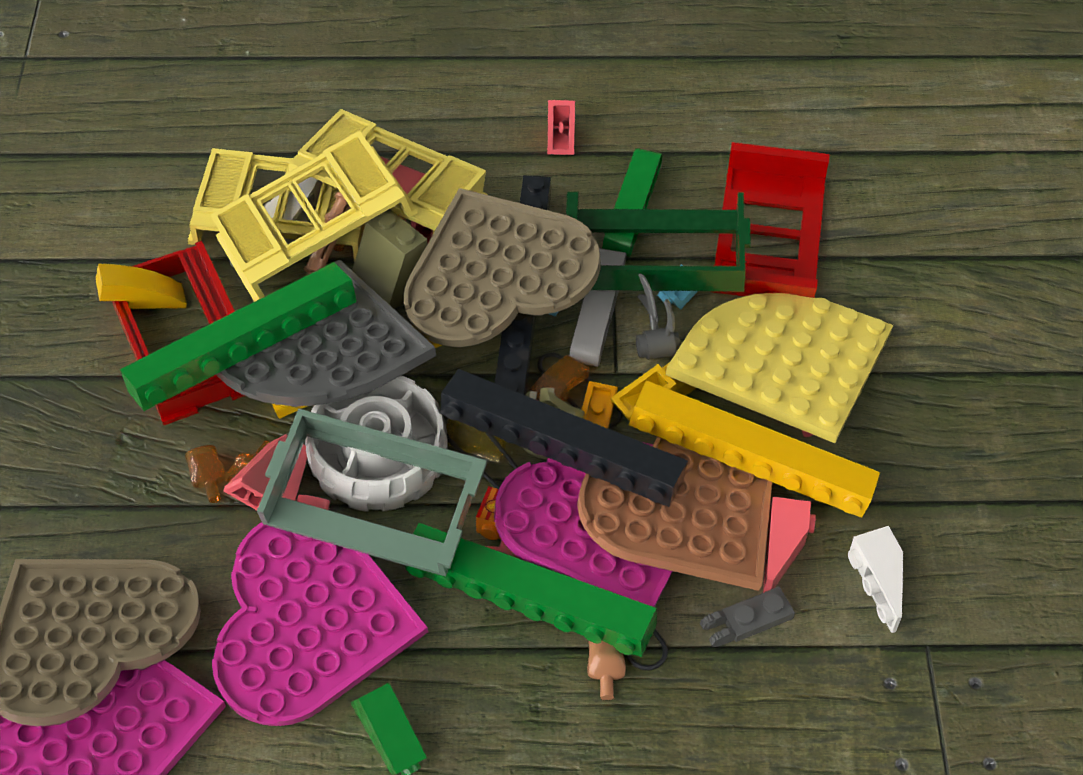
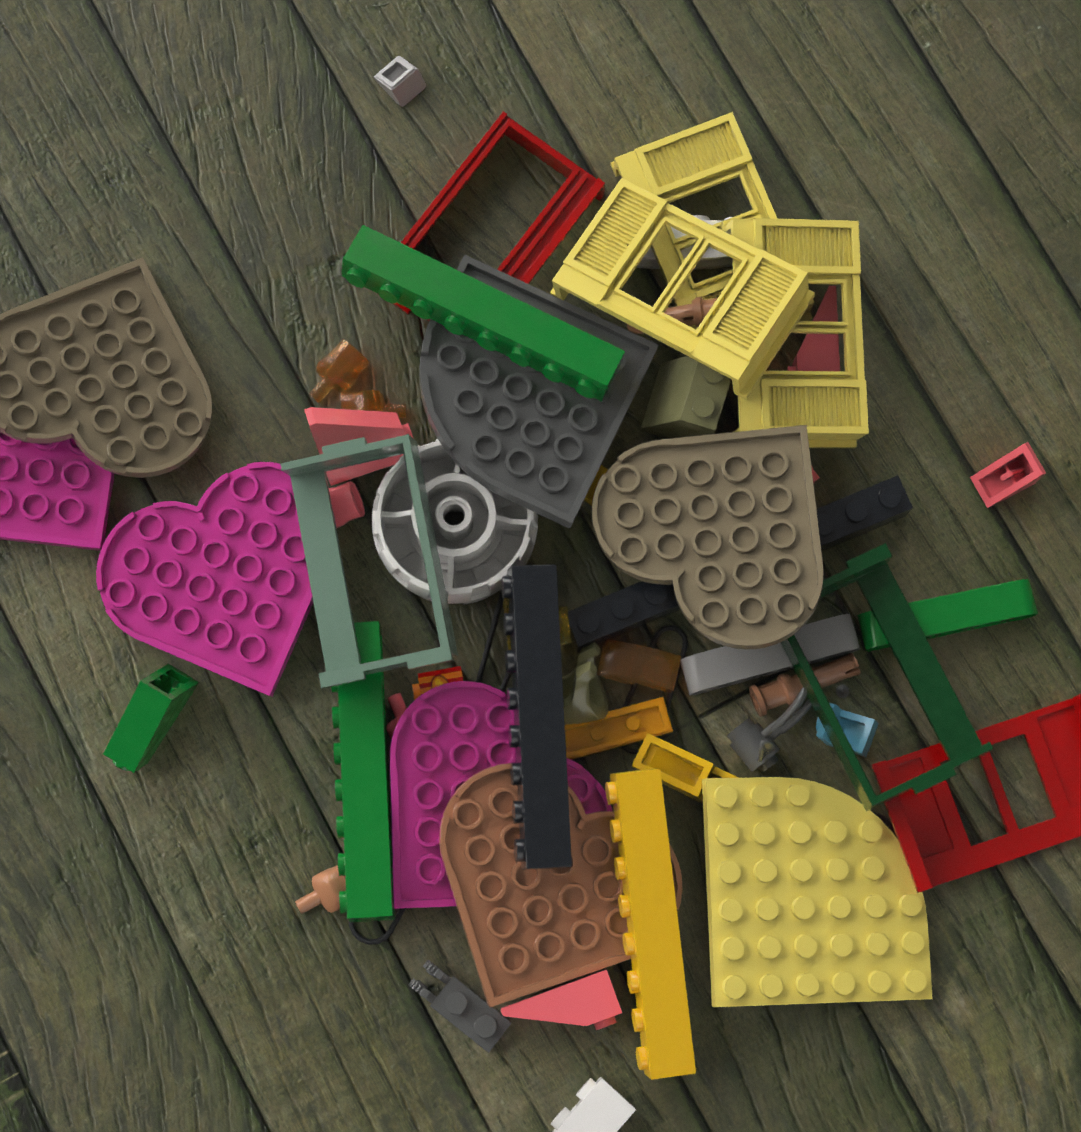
camera: 60 degrees right, 25 degrees up
yellow slope [96,264,187,309] -> none
none -> light grey slope [373,56,426,107]
none -> nougat pin [749,653,861,717]

